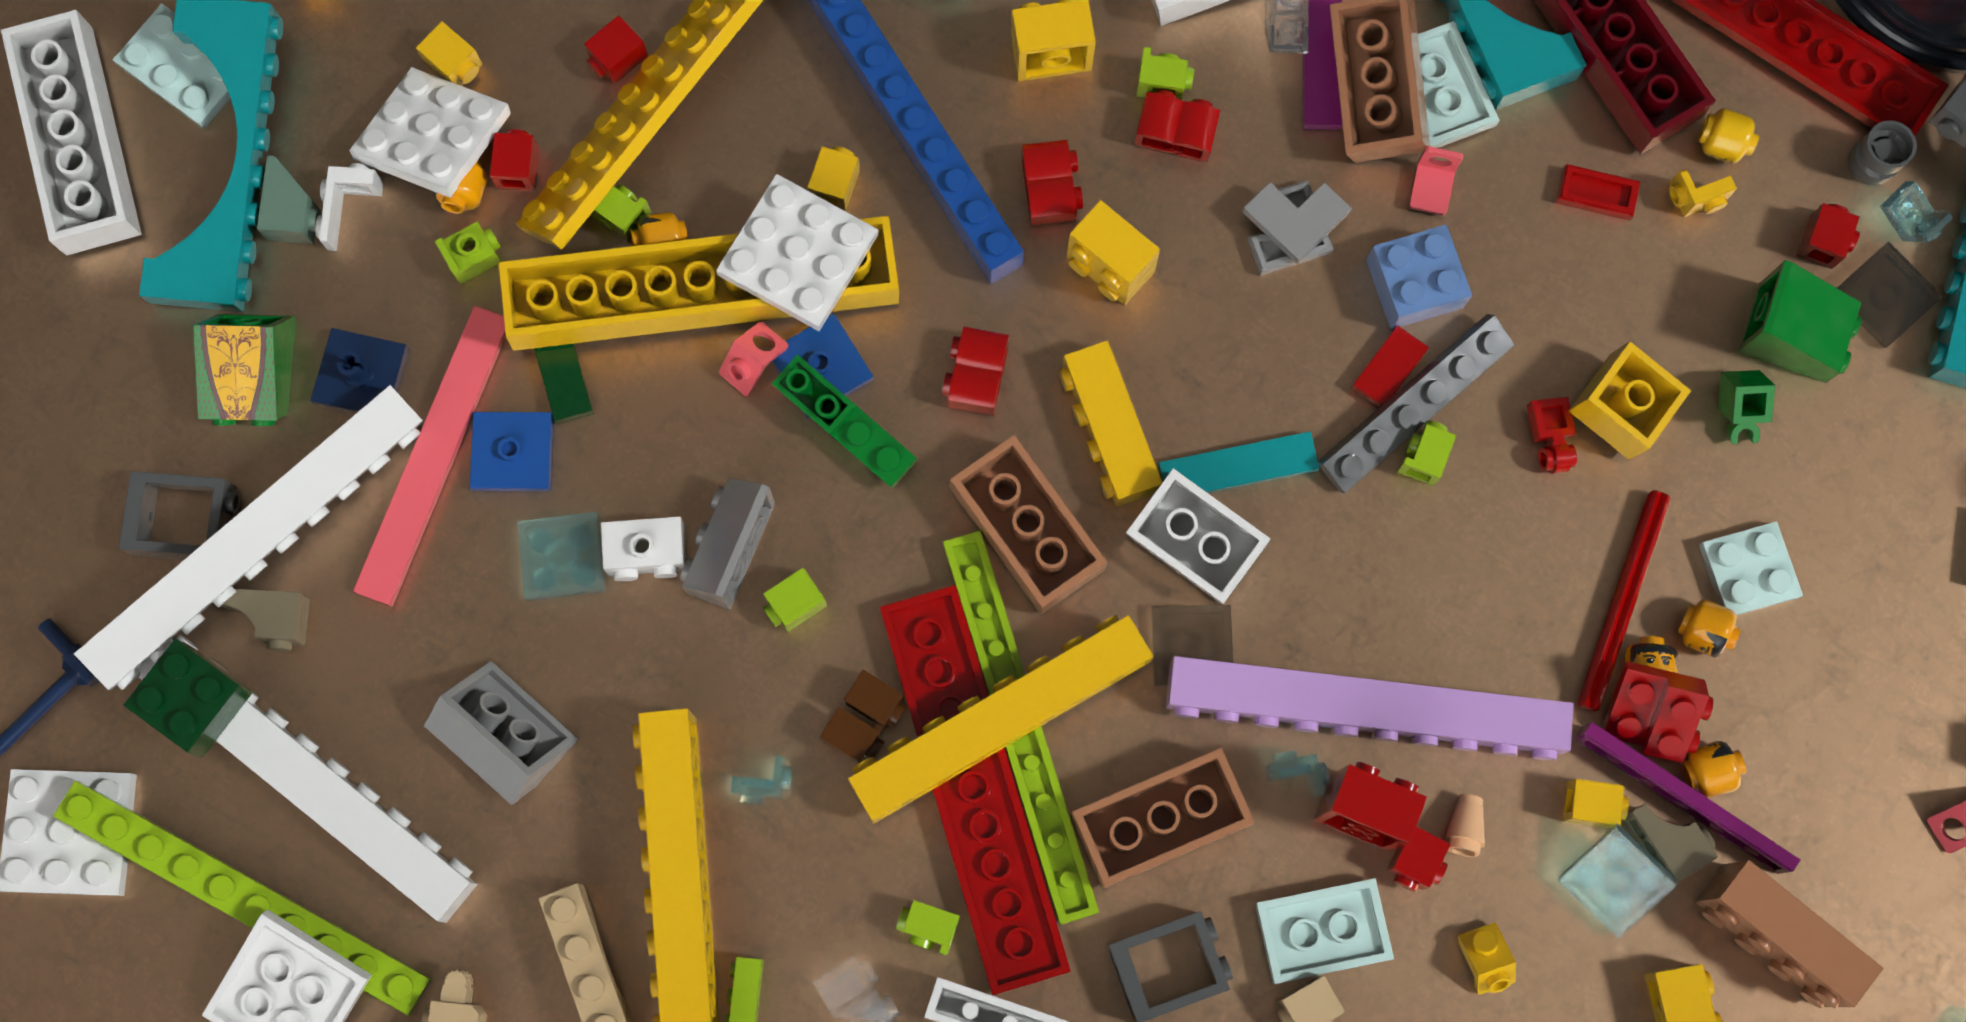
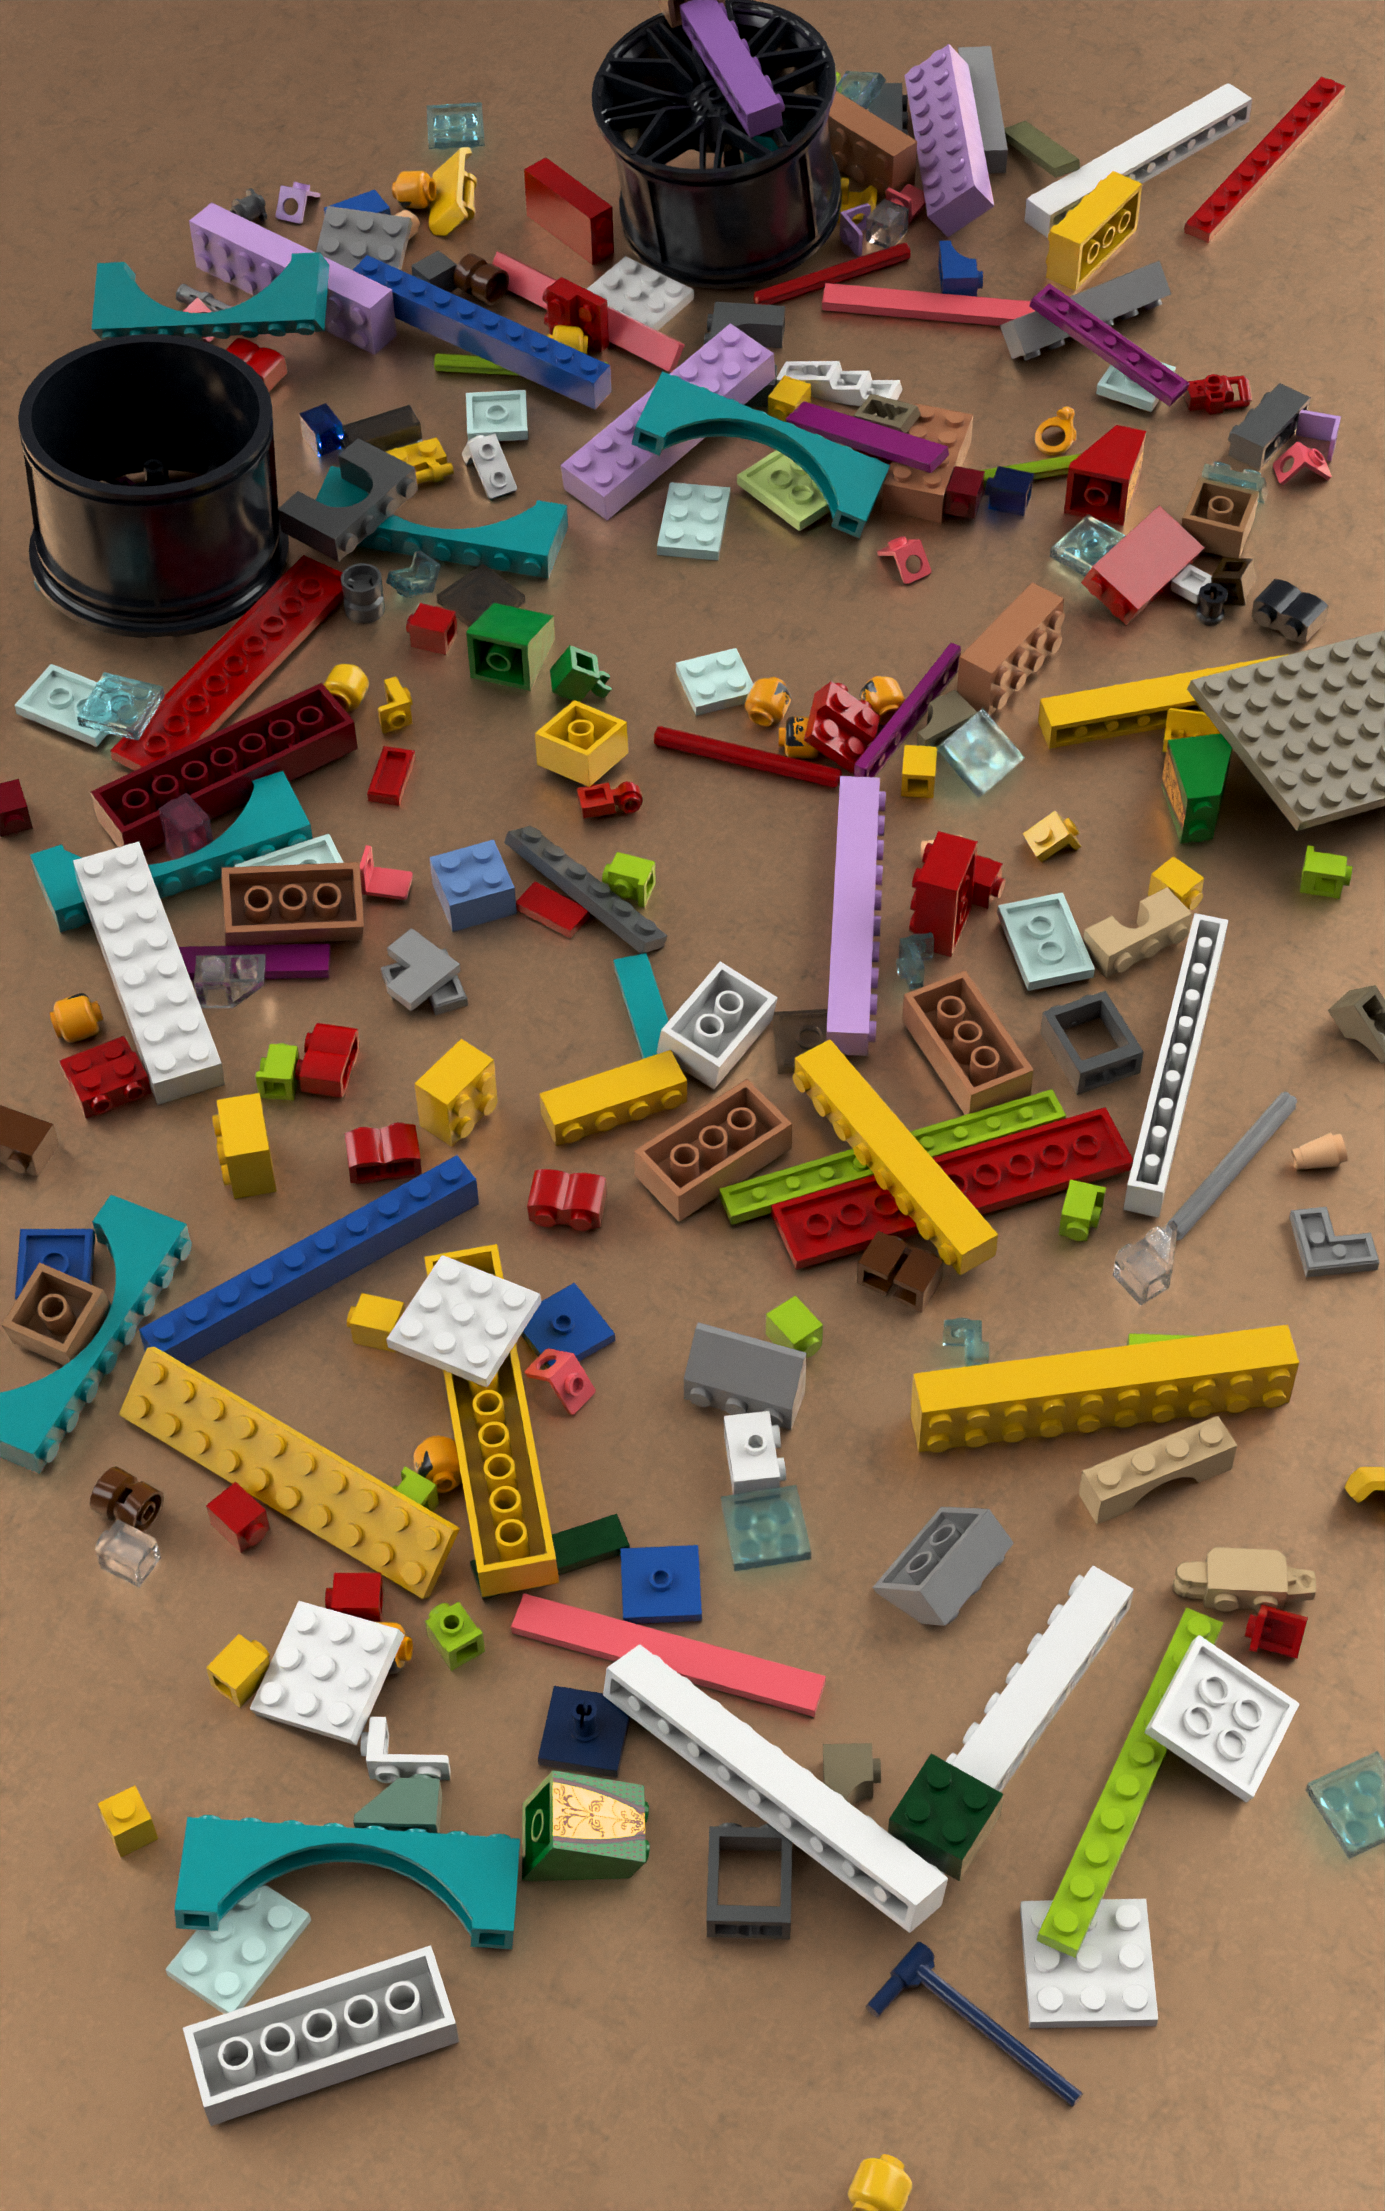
camera: 90 degrees left, 25 degrees down
green slope [772,354,918,489] -> none

